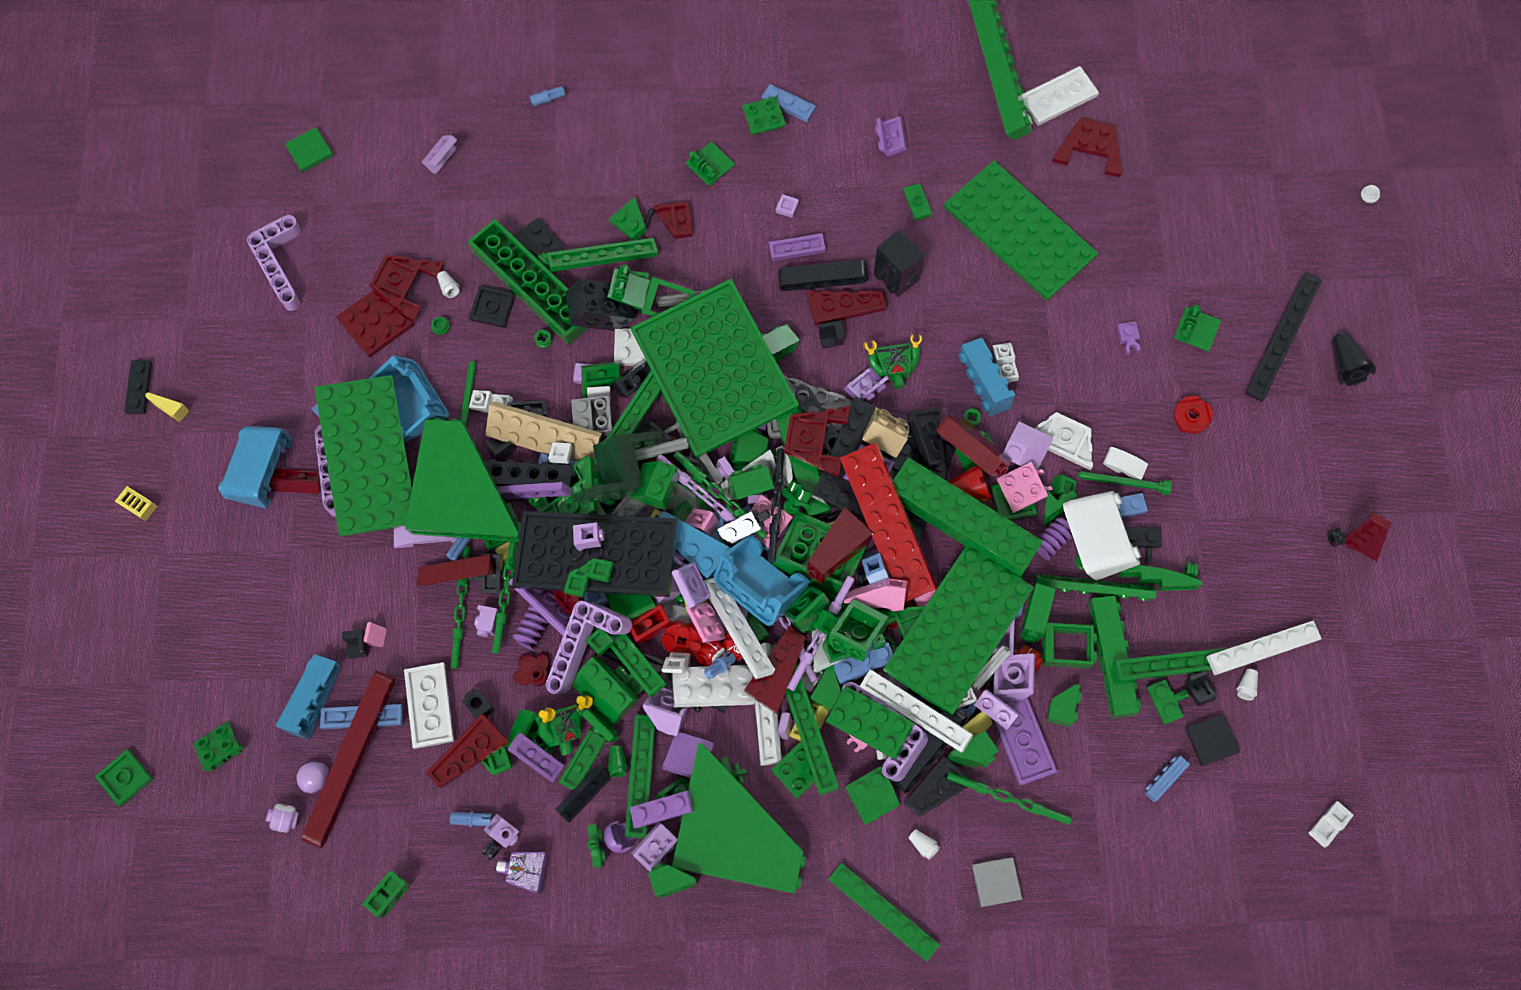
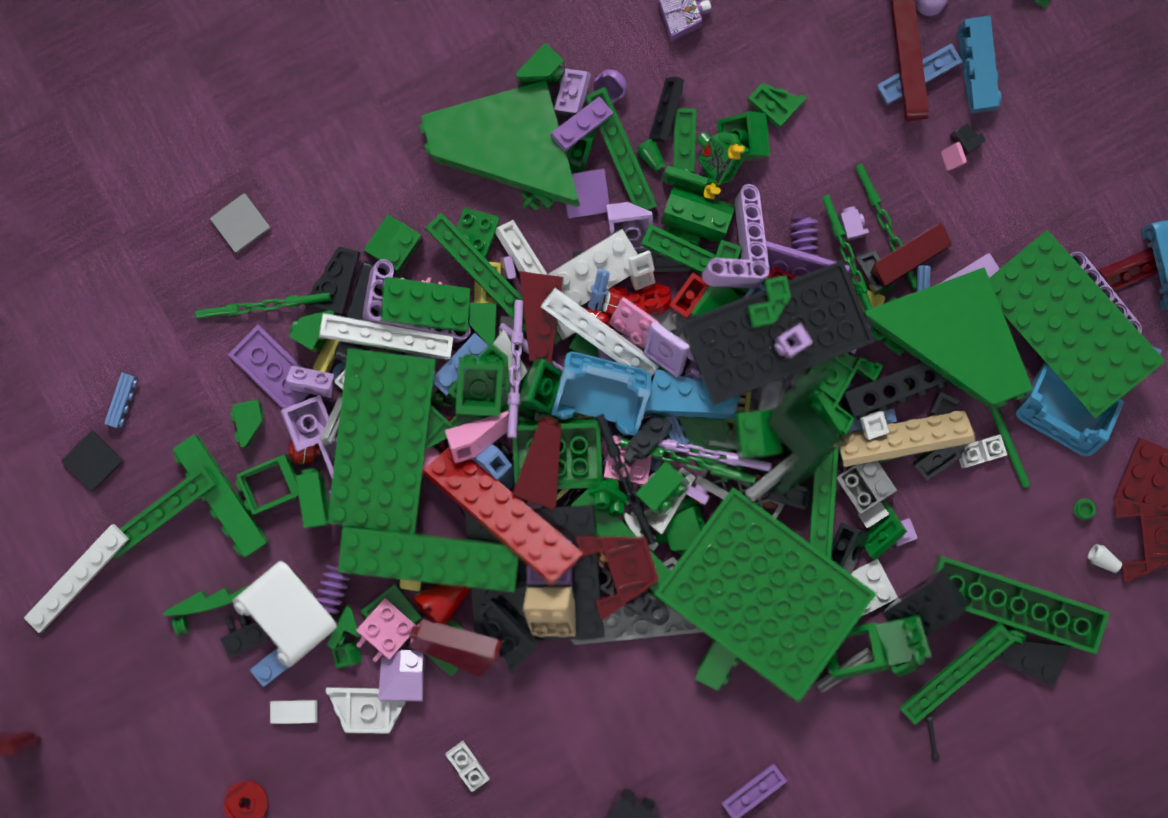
camera: 155 degrees right, 15 degrees up
white plate [404,662,454,749] -> none
dark red wing [426,714,510,788] -> none
medium blue axle [450,811,492,828] -> none
black brick [462,688,495,719] -> none
black tile [469,286,515,328] -> none
black bush [482,840,502,861] -> none
lavender brick [484,814,519,848] -> none
medium lavender tile [497,482,572,500] -> none
medium lavender plate [507,733,564,783] -> none
dark red plate [512,653,549,686] -> none
green bush [534,330,552,348] -> none
green plate [587,824,606,869] -> none
green wing [609,198,647,241] -> none
dark red wing [654,202,693,239] -> none
bright pink slope [685,508,719,536] -> none
black beam [778,260,869,291] -> none
dark red wing [806,290,887,326] -> none
green tile [812,610,839,637] -> none
black panel [819,321,845,349] -> none
green plate [828,863,939,962] -> none
medium lavender bracket [844,367,889,403] -> none
green torso [864,334,922,389] -> none
white cone [909,829,940,860] -> none
dark azure wedge [958,338,1015,417] -> none
green bush [963,409,981,427] -> none
green plate [1035,573,1156,601] -> none
green piece [1077,471,1172,496] -> none
green plate [1146,680,1189,725] -> none
black bracket [1185,671,1217,706] -> none
white cone [1237,669,1258,700] -> none
black bush [1327,528,1345,547] -> none

